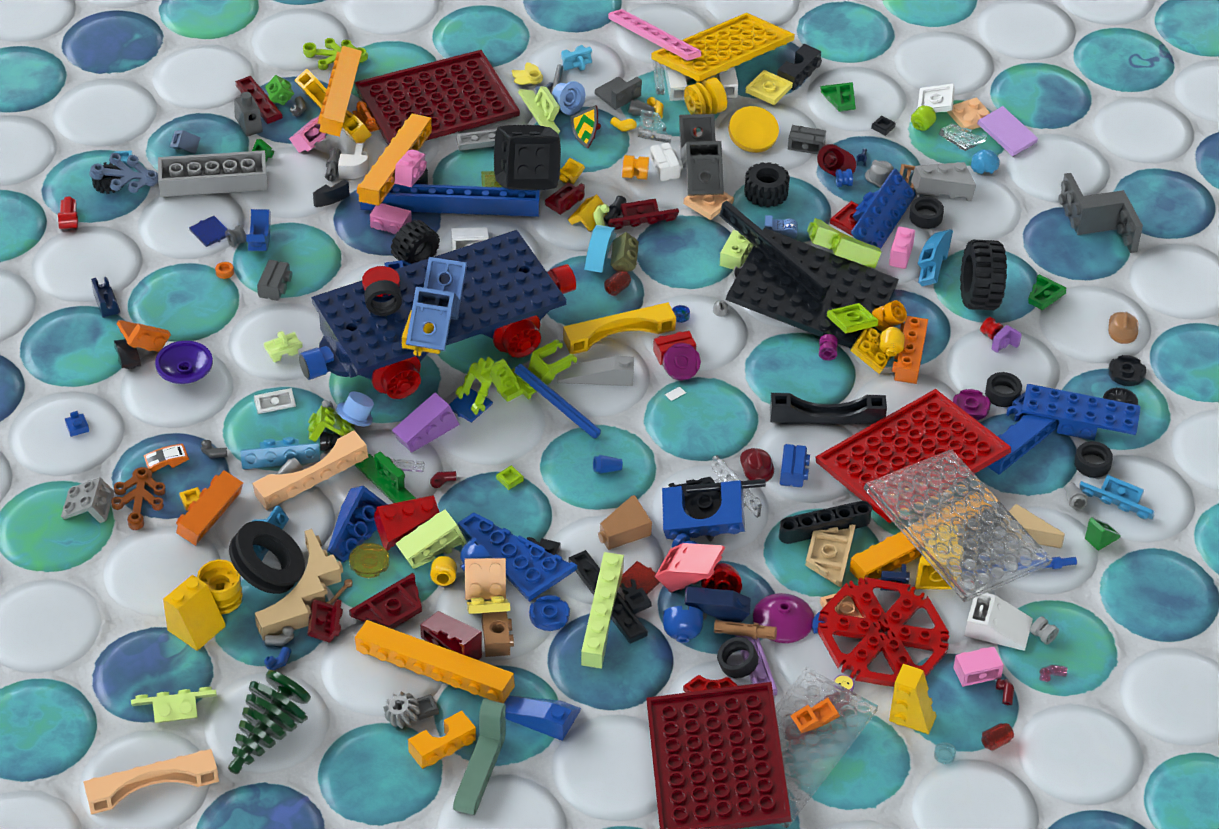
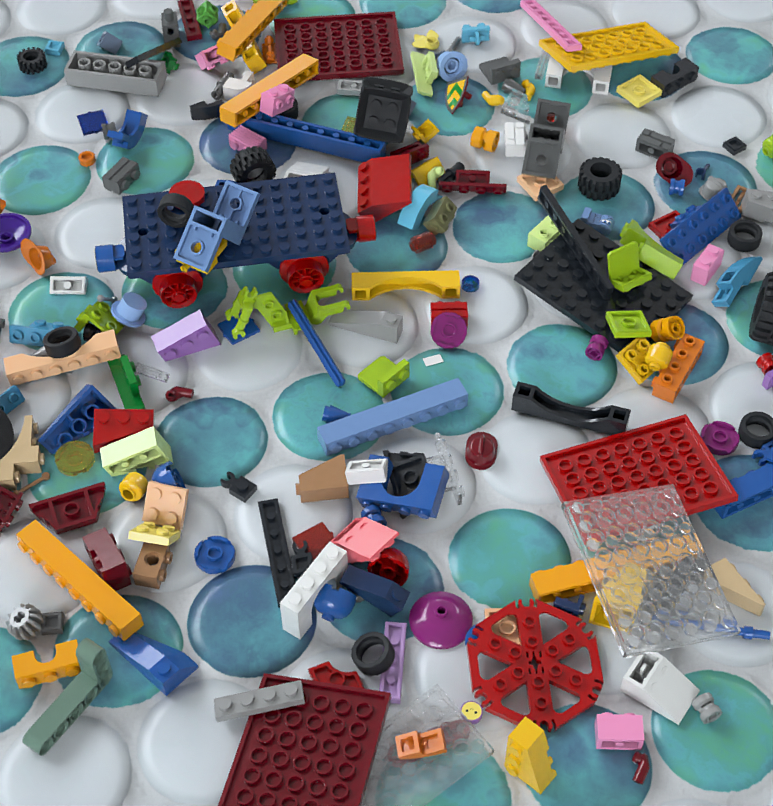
camera: 20 degrees right, 5 degrees up
sand blue plant [89,153,158,193] -> none
yellowish green hips [264,331,303,362] -> none
blue wing [458,513,578,602] -> none
lime tile [496,465,524,490] -> none
yellowish green arch [581,552,624,669] -> none
yellow wheel [684,77,727,114] -> none
black bar [686,479,766,493] -> none
light grey hinge [713,300,728,316] -> none
medium nougat pin [714,620,777,640] -> none
yellow piece [728,106,779,153] -> none
black beam [778,501,872,544] -> none
blue brick [780,444,810,488] -> none
tan wing [805,525,856,587] -> none
green wing [820,82,856,111] -> none
clear pink arm [1039,665,1067,682] -> none
none -> orange piece [20,238,56,275]
none -> black tyre [43,326,81,358]
none -> black tile [125,37,182,69]
none -> light grey plate [214,680,305,722]
none -> white arch [280,542,348,639]
none -> medium blue brick [317,378,468,456]
none -> white slope [345,459,388,485]
none -> red slope [357,154,412,222]
none -> lime bracket [358,356,410,398]
none -> lime bracket [607,241,652,292]

